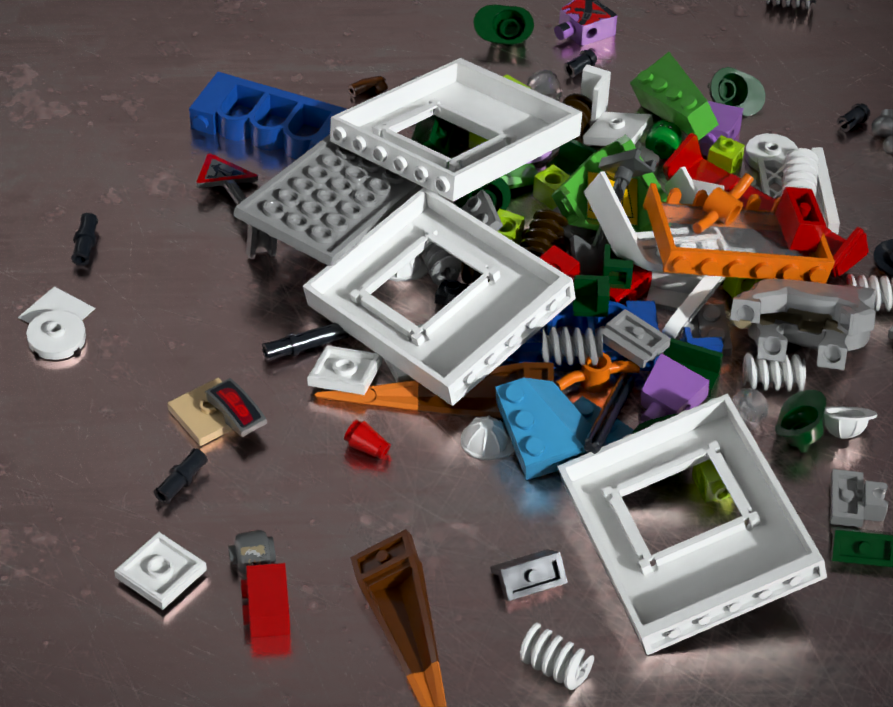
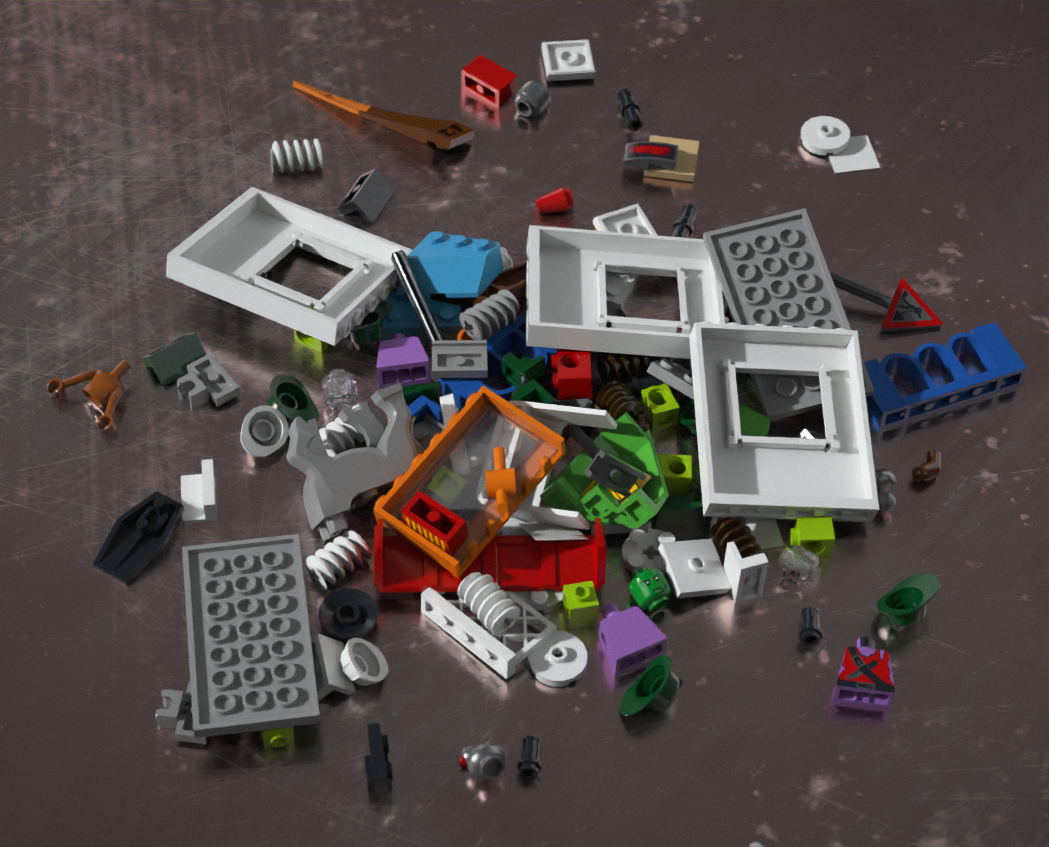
camera: 135 degrees right, 5 degrees up
black pin [71,213,98,266] -> none
bright green wedge [630,52,719,141] -> none

